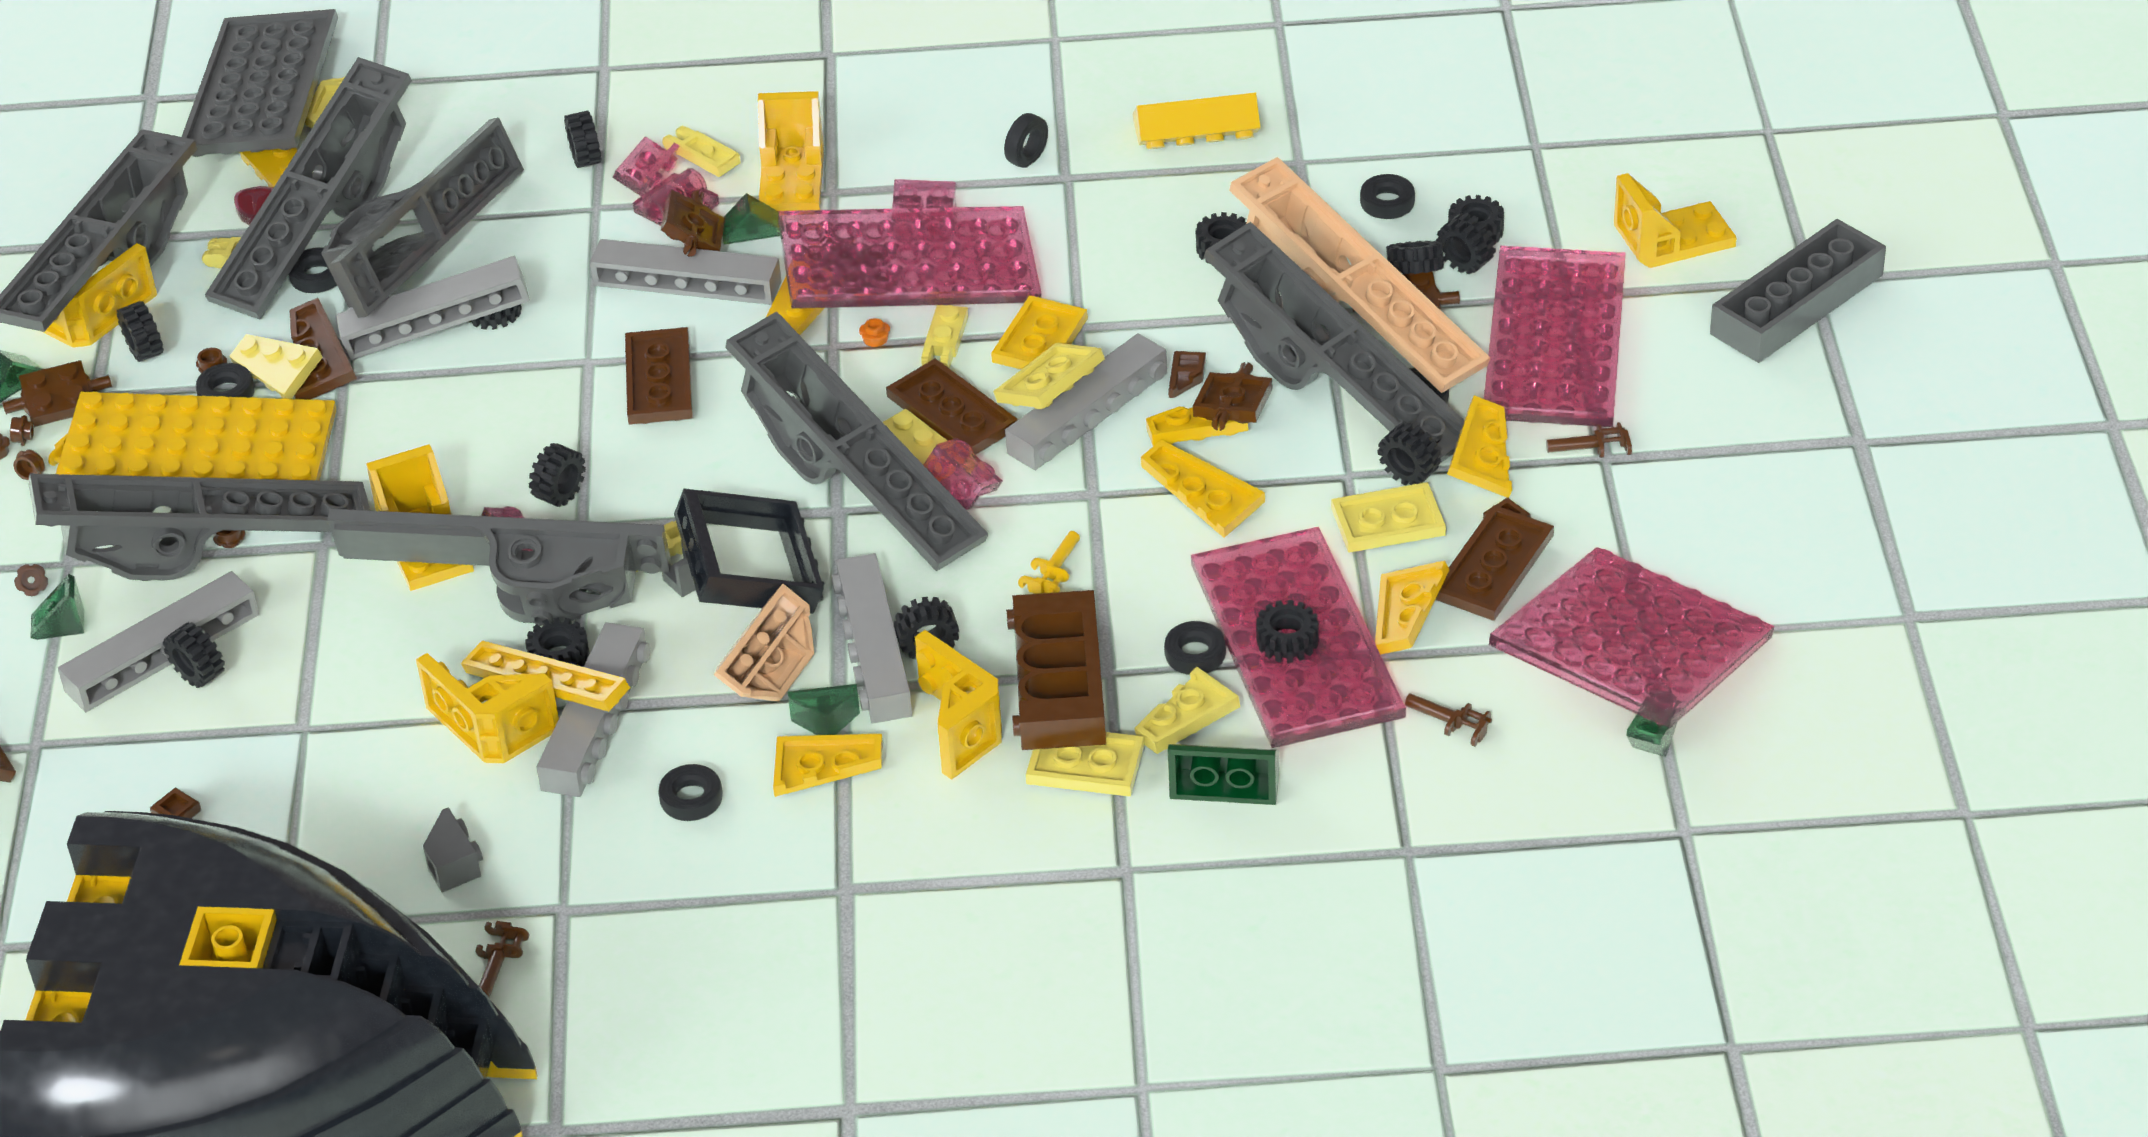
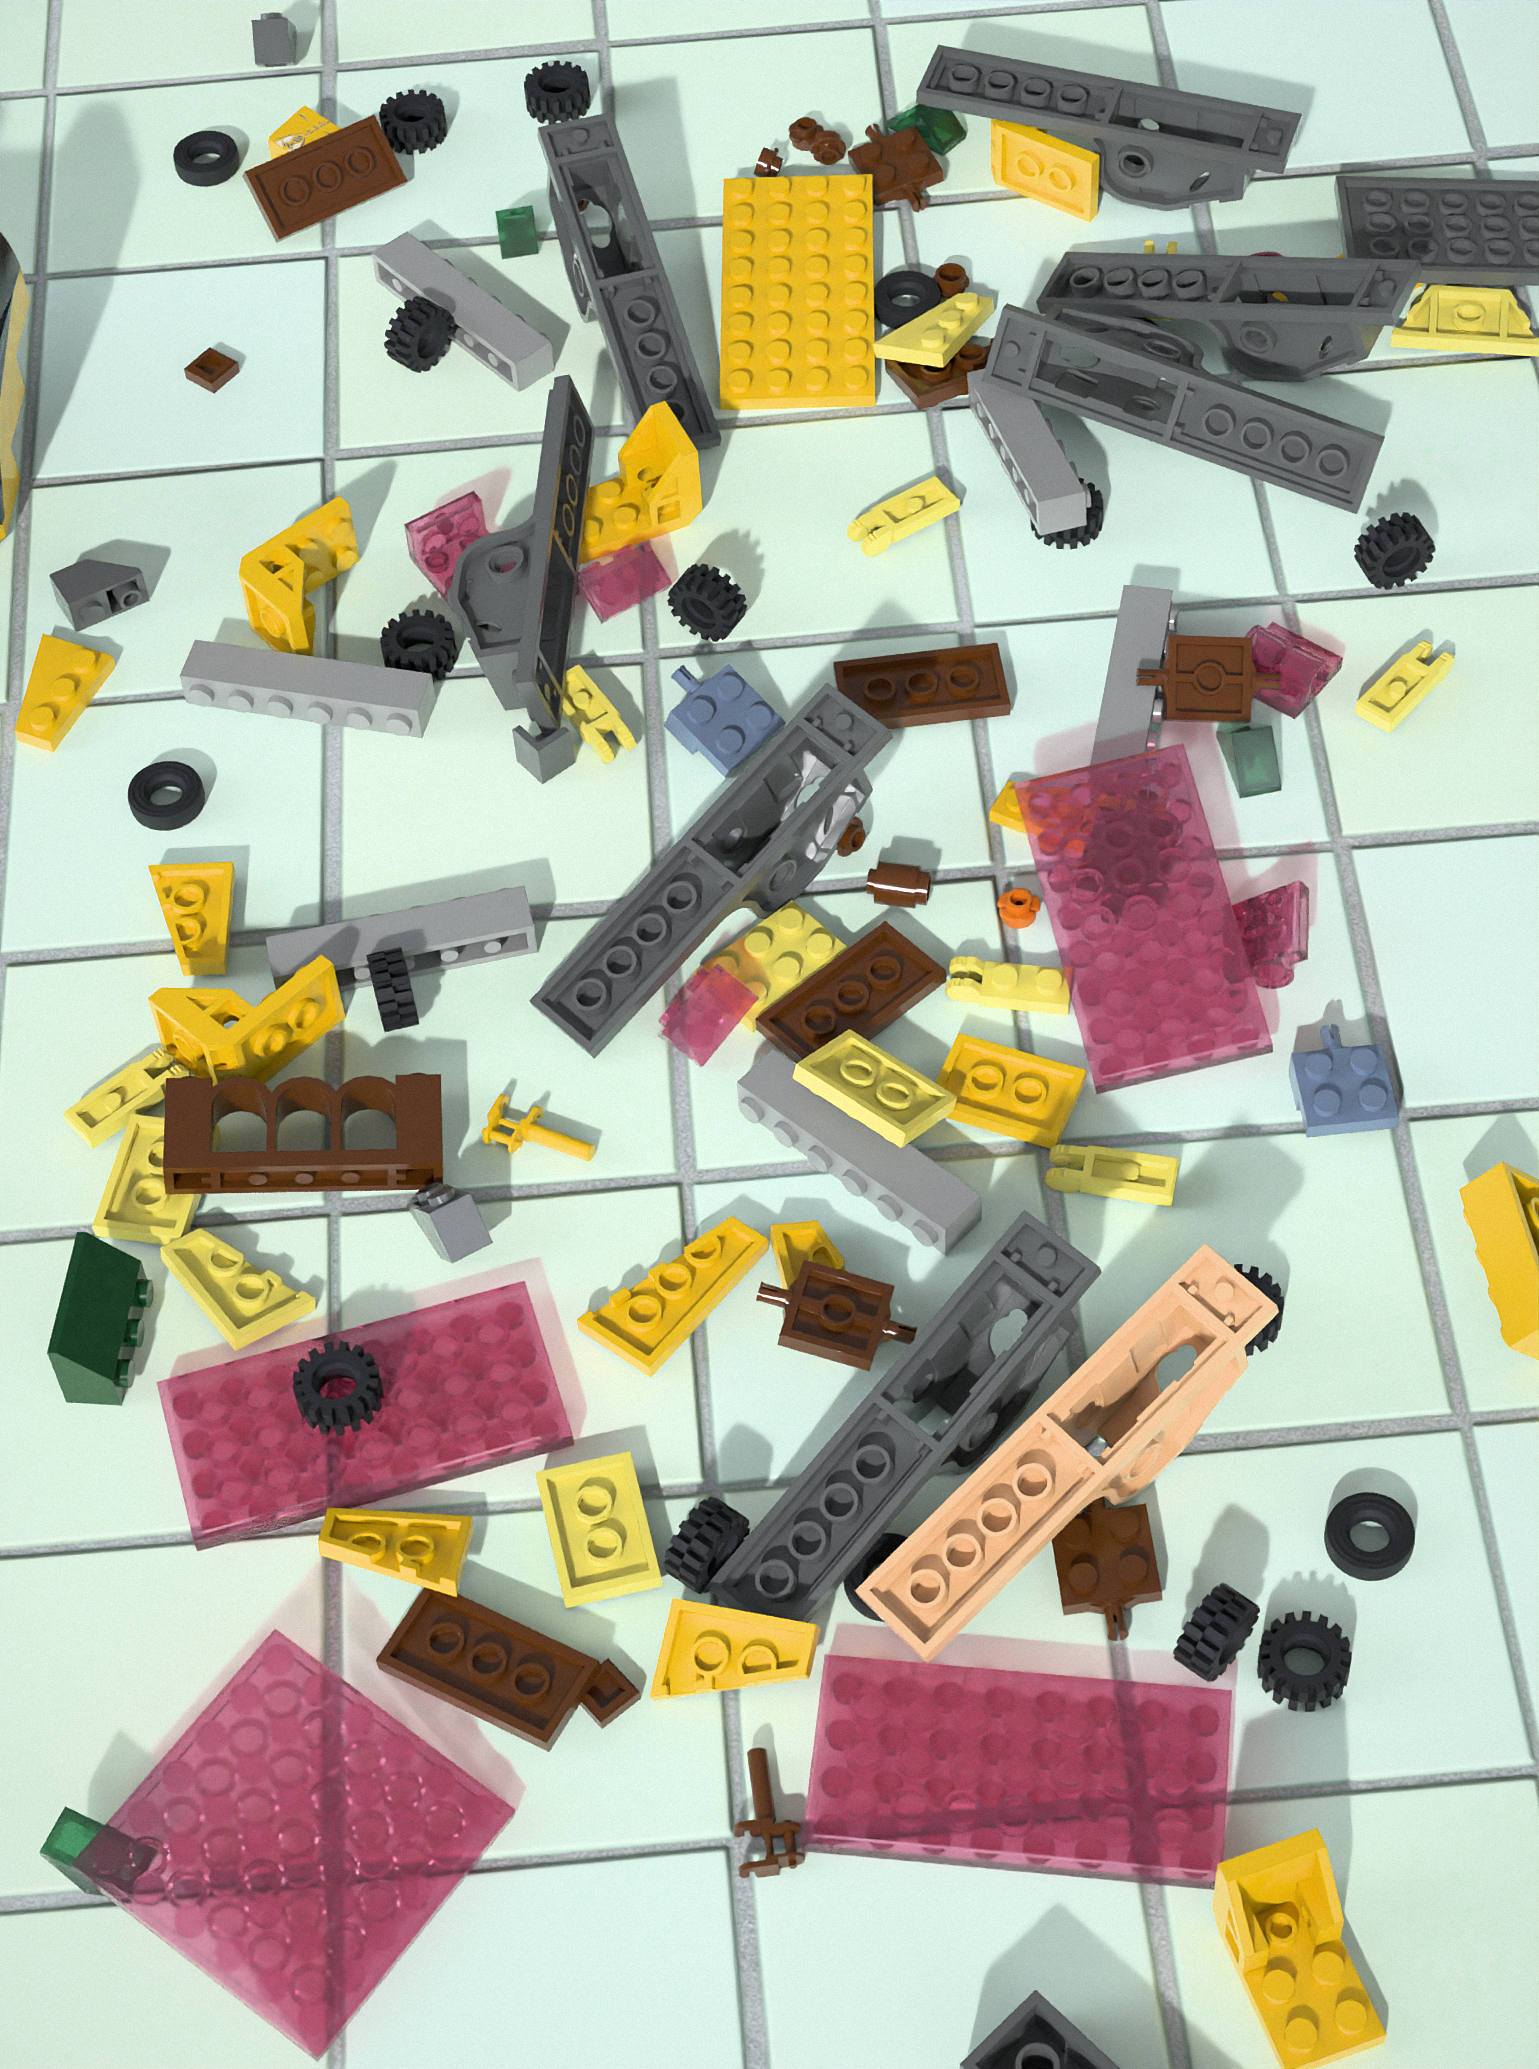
camera: 90 degrees right, 10 degrees up
black tyre [116,301,164,362] -> none
yellow plate [461,641,630,712] -> none
clear pink bracket [612,136,679,198] -> none
black window [674,488,825,614] -> none
light nougat wedge [714,584,814,702] -> none
yellow bracket [757,91,824,214] -> none
clear green slope [788,684,860,735] -> none
black tyre [1004,113,1048,168] -> none
black tyre [1164,621,1226,675] -> none
reddish brown tile [1168,351,1206,398] -> none
black tyre [1386,241,1444,274] -> none
reddish brown piece [1405,693,1493,747] -> none
none -> yellow wing [15,634,116,752]
none -> light yellow hinge [63,1048,190,1149]
none -> clear pink bracket [404,491,516,603]
none -> slope [407,1182,493,1264]
none -> sand blue plate [664,664,786,777]
none -> light yellow hinge [846,476,960,557]
none -> reddish brown brick [866,861,931,909]
none -> light yellow hinge [1044,1144,1180,1207]
none -> sand blue plate [1288,1024,1400,1138]

